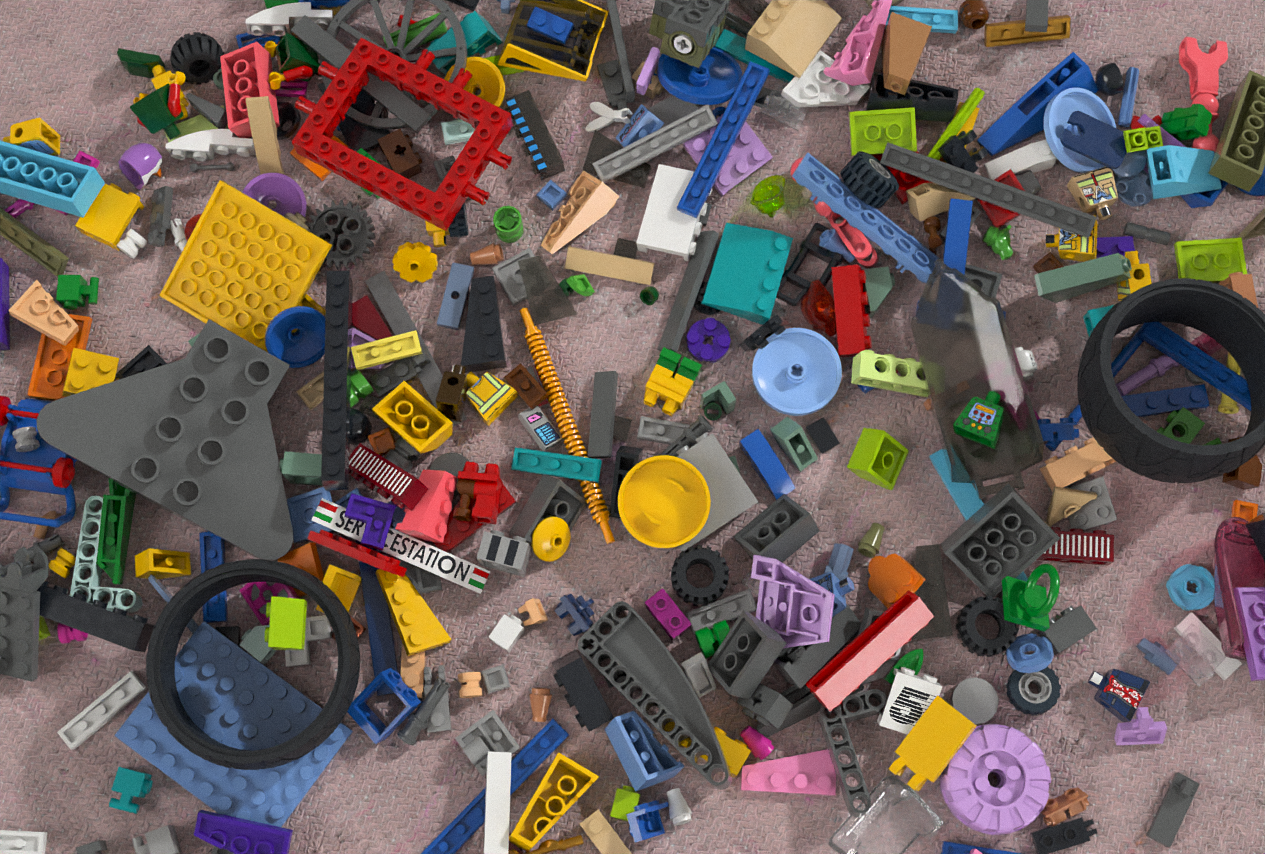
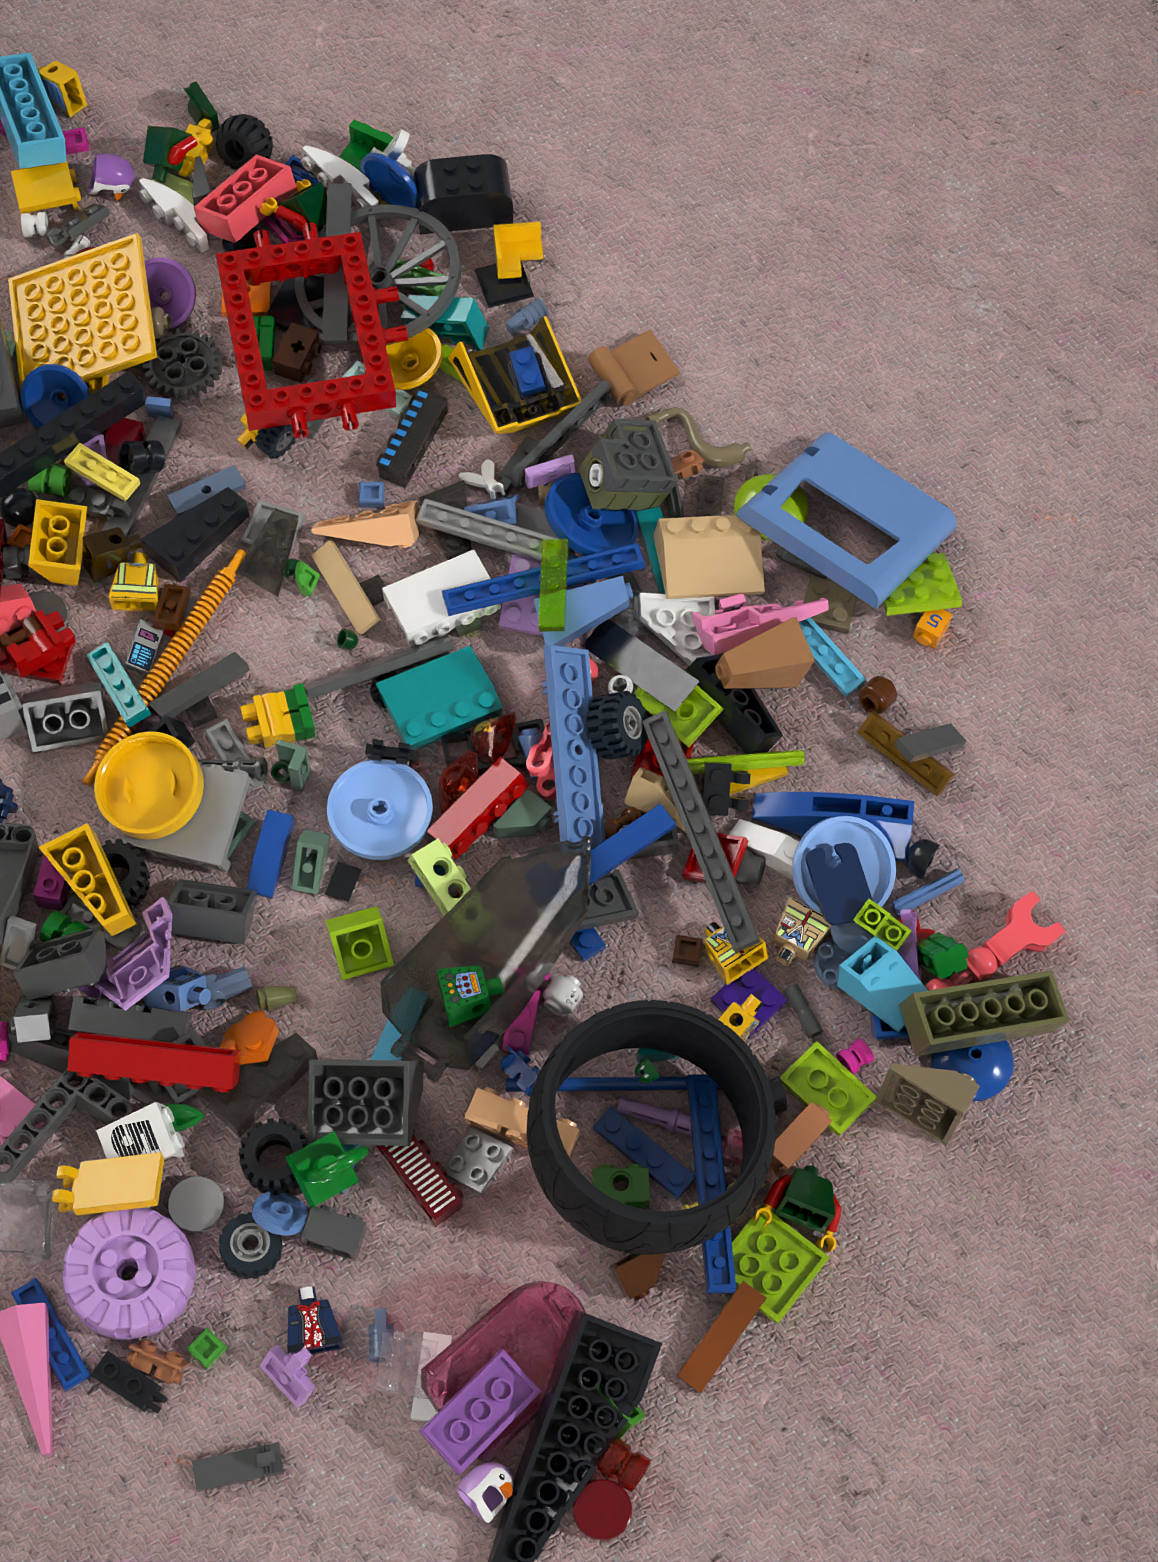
camera: 45 degrees right, 10 degrees down
flat silver hinge [190,162,234,173] -> none
tan slope [246,96,285,175] -> none
yellow plant [392,242,438,283] -> none
nougat cone [470,243,504,266] -> none
bright green wheel [493,206,523,243] -> none
yellow dish [532,517,571,562] -> none
dark purple plate [686,317,731,363] -> none
clear neon green piece [750,175,785,218] -> none
bright green animal [982,224,1013,260] -> none
sand green slope [1034,253,1132,303] -> none
tan tile [1046,486,1097,527] -> none
medium azure plate [1166,564,1216,611] -> none
orange tile [1230,500,1258,526] -> none
none -> yellow wedge [39,823,136,936]
none -> black wheel [118,440,165,473]
none -> medium blue tile [145,396,174,419]
none -> bright green tile [186,1327,228,1370]
none -> clear red hat [470,712,517,763]
none -> medium blue slope [534,576,633,646]
none -> clear neon green tile [538,539,569,632]
none -> sticker [582,619,700,712]
none -> white cone [608,675,633,694]
none -> dark green hinge [634,1058,660,1084]
none -> bright pink tile [718,594,746,613]
none -> dark pink wheel [836,1038,874,1075]

